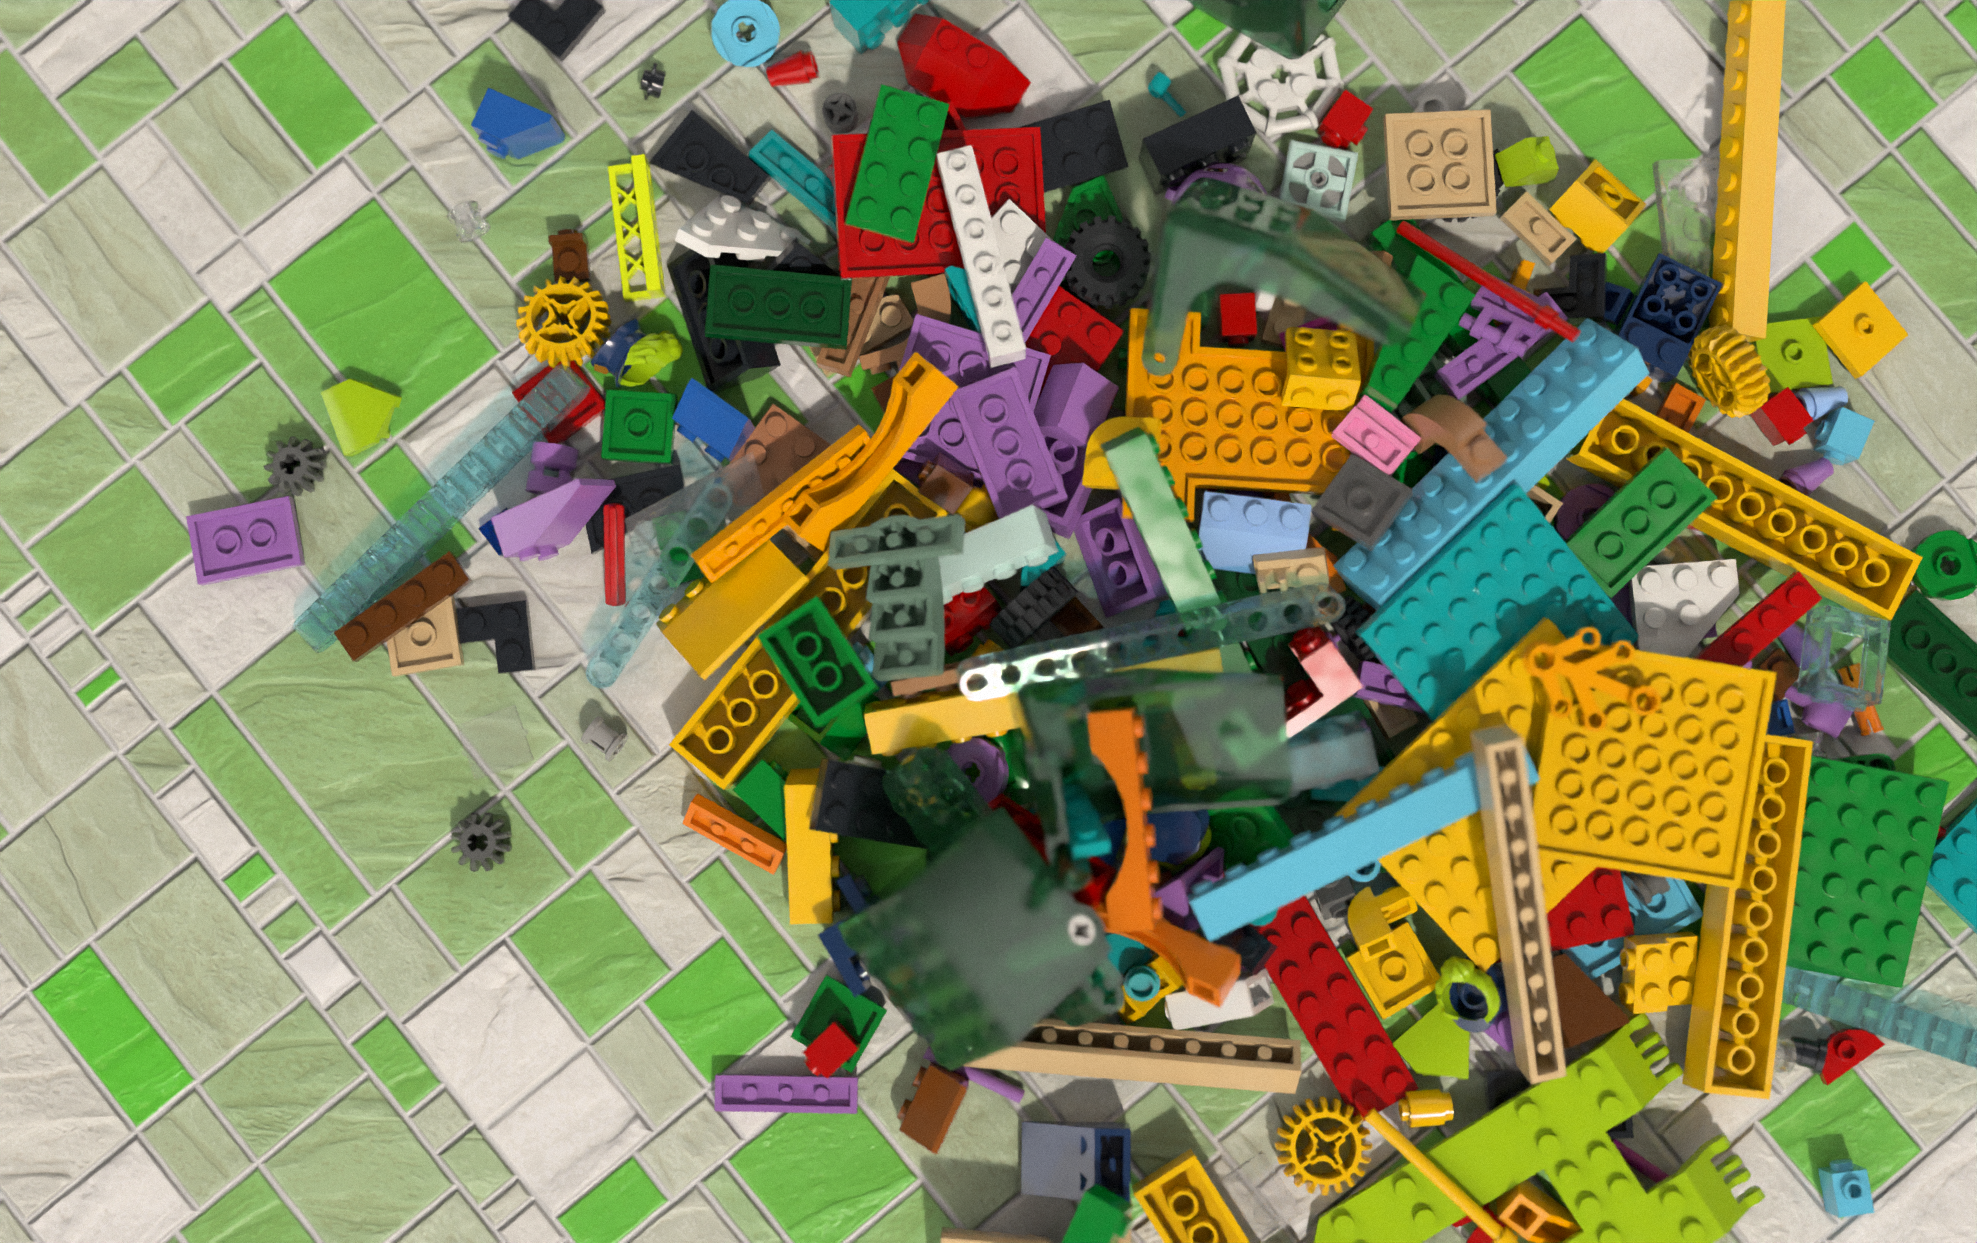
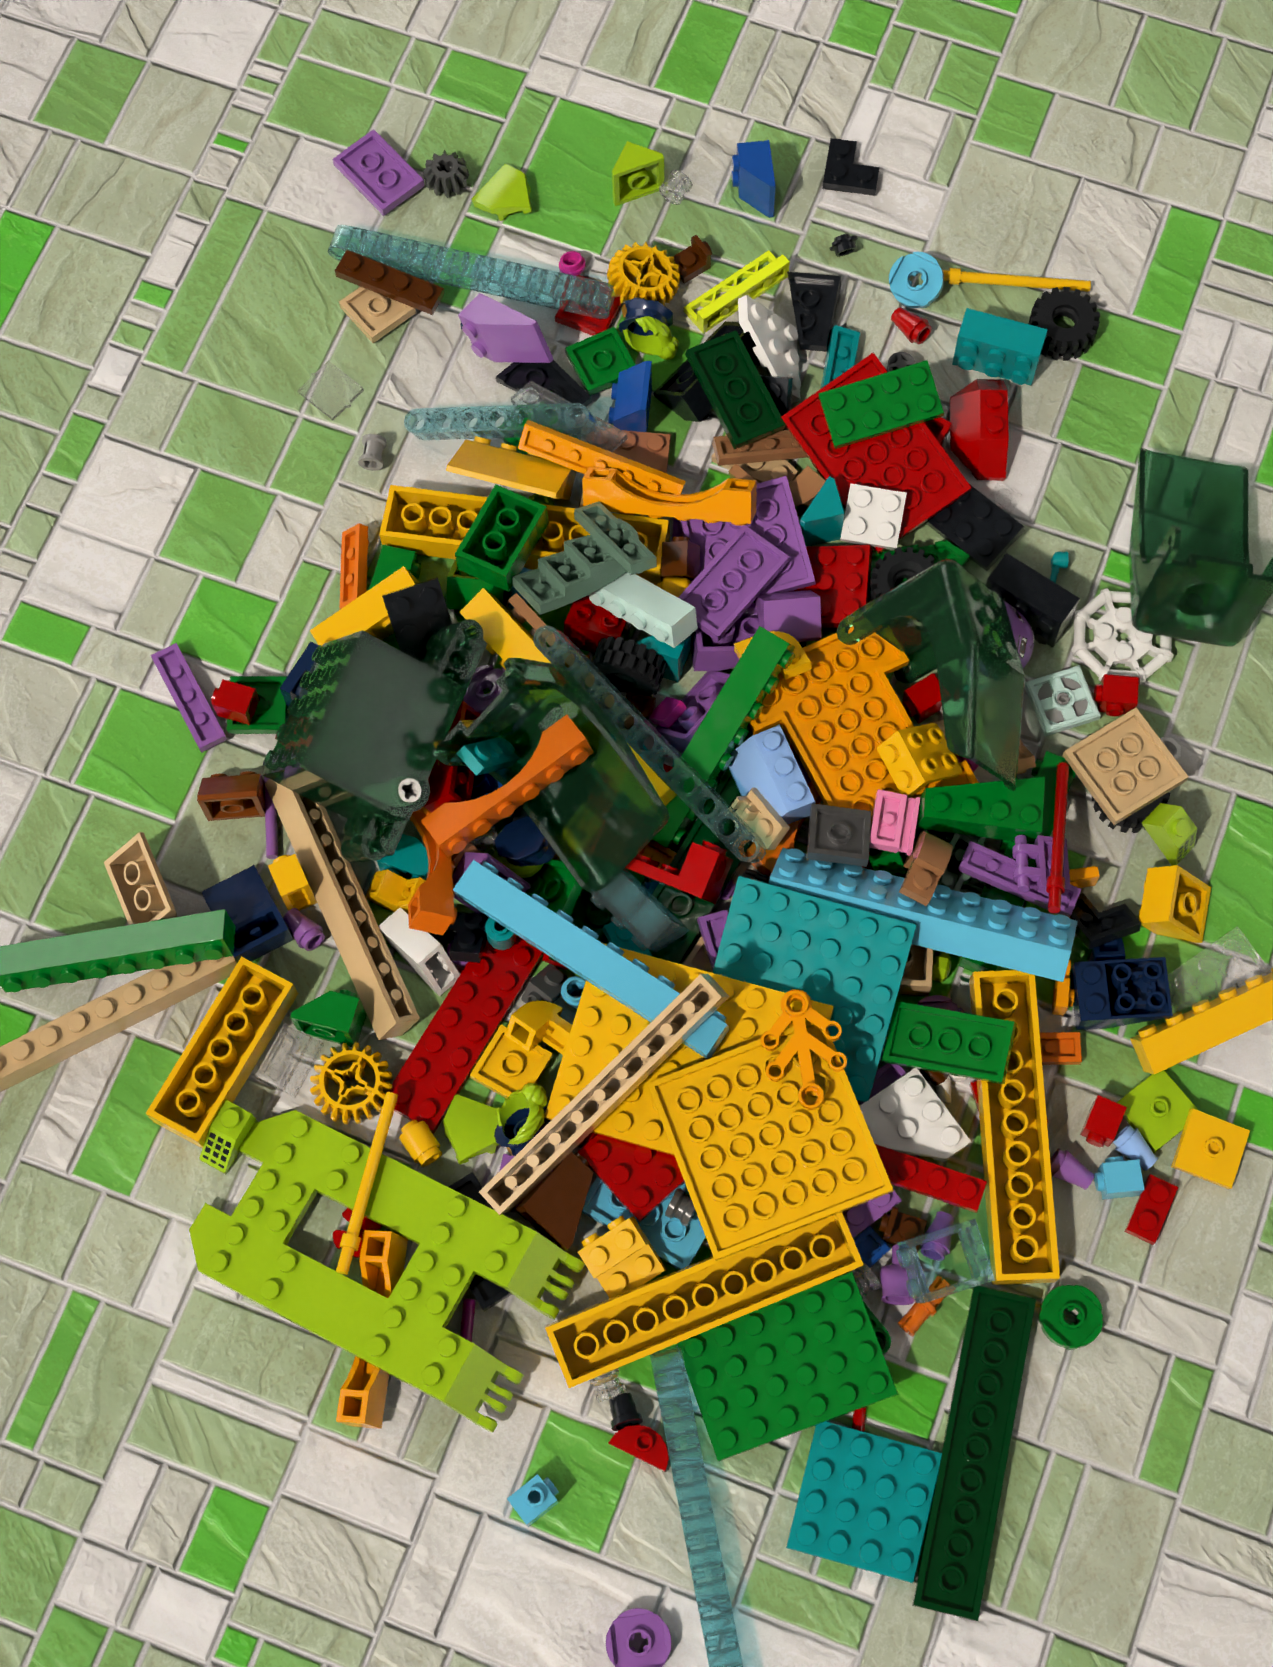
camera: 60 degrees right, 15 degrees down
dark grey gear [451,812,512,872] -> none
black plate [456,600,536,674] -> none
medium lavender wheel [525,442,579,495] -> none
red axle [603,503,626,606] -> none
white brick [937,145,1026,368] -> none
medium lavender plate [1012,237,1077,344] -> none
teal plate [1124,965,1160,1001] -> none
tan plate [1500,191,1576,266] -> none
yellow gear [1688,325,1771,418] -> none
none -> yellow brick [267,854,317,911]
none -> medium lavender cone [283,908,325,951]
none -> green slope [290,990,367,1047]
none -> dark pink plate [559,251,586,277]
none -> lime slope [612,141,664,206]
none -> dark pink tile [649,697,687,728]
none -> red plate [1124,1174,1178,1245]

